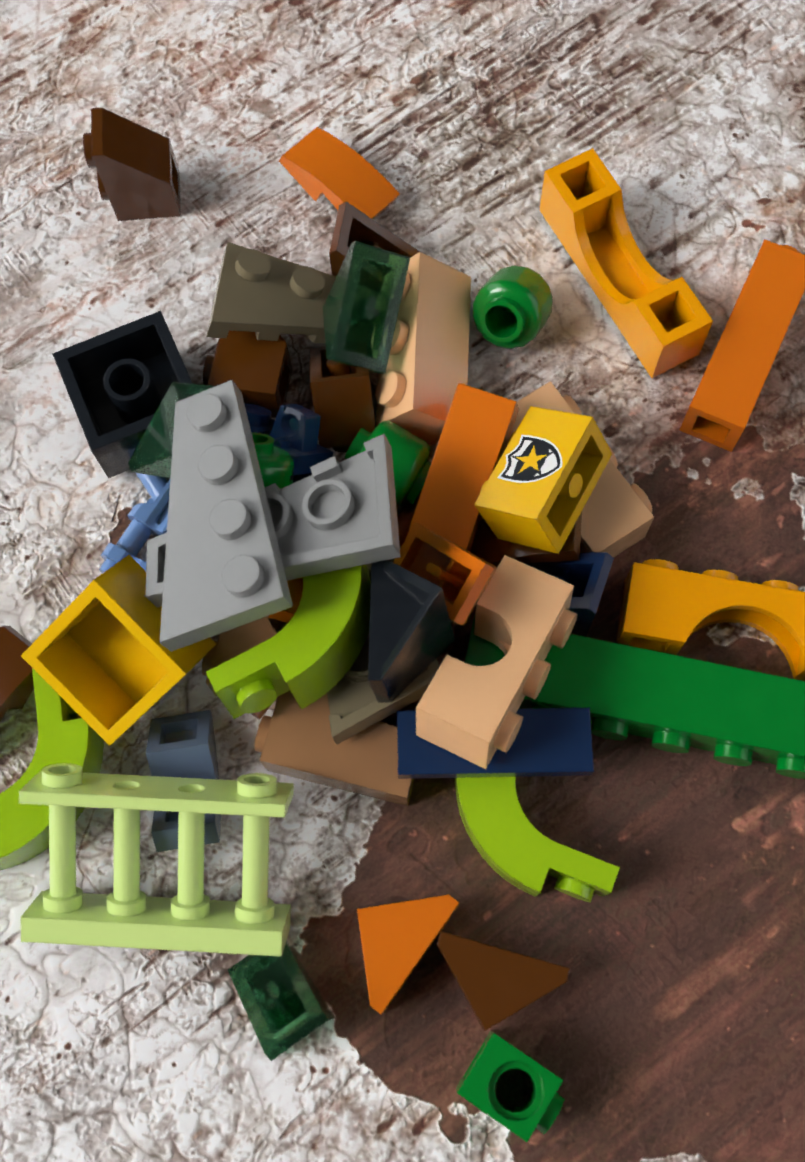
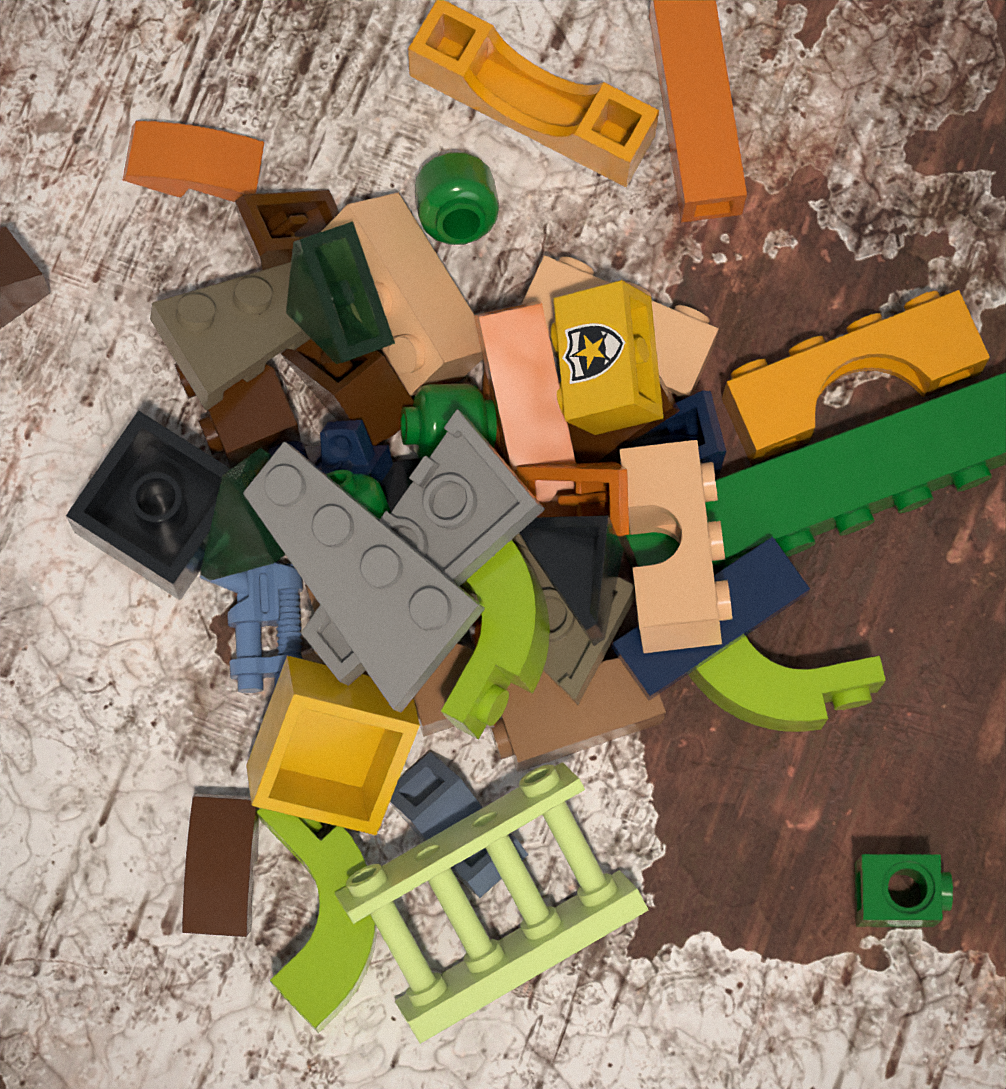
camera: 40 degrees left, 5 degrees up
clear green slope [228,941,336,1061] -> none
orange slope [357,895,459,1014] -> none
reddish brown slope [437,931,570,1031] -> none

